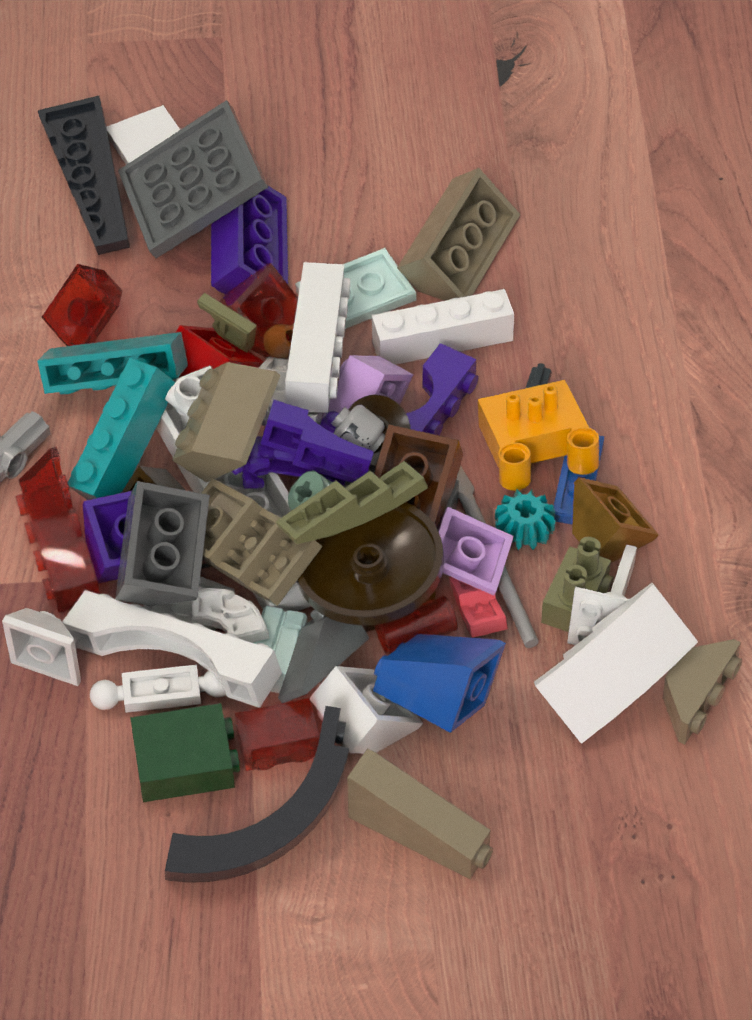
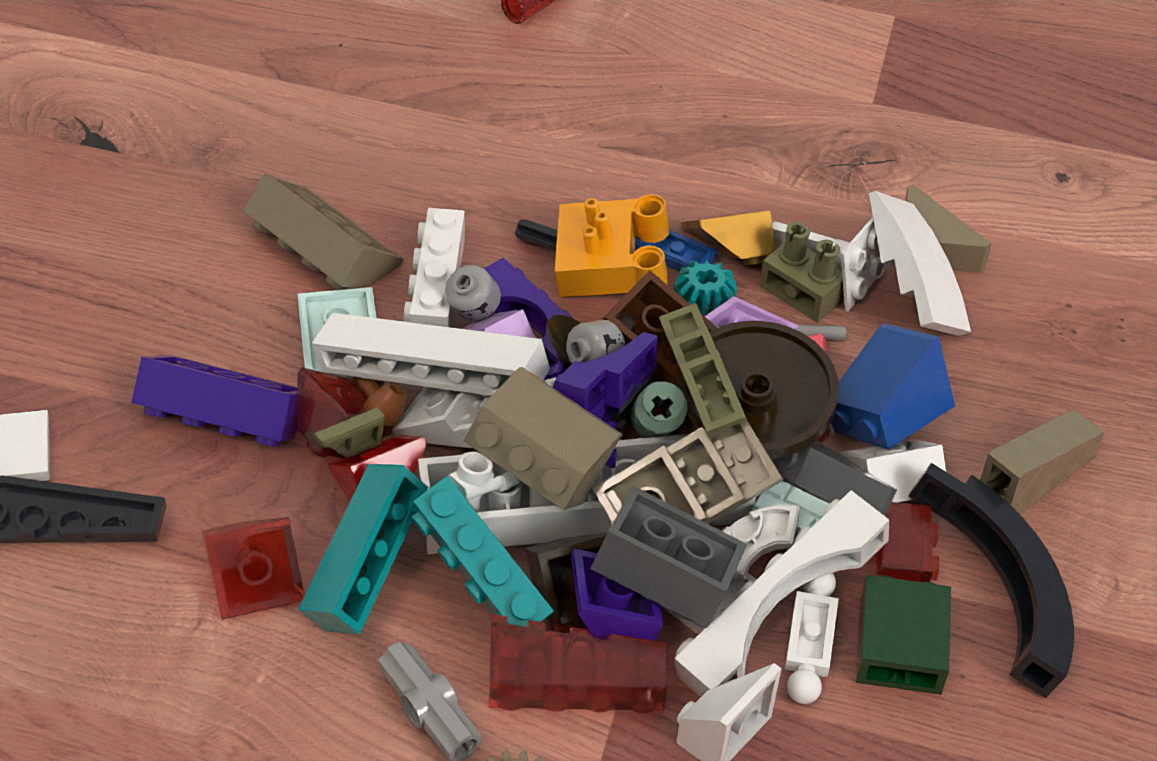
camera: 75 degrees left, 5 degrees down
dark grey plate [118,100,268,259] -> none
none -> light grey head [445,265,501,321]

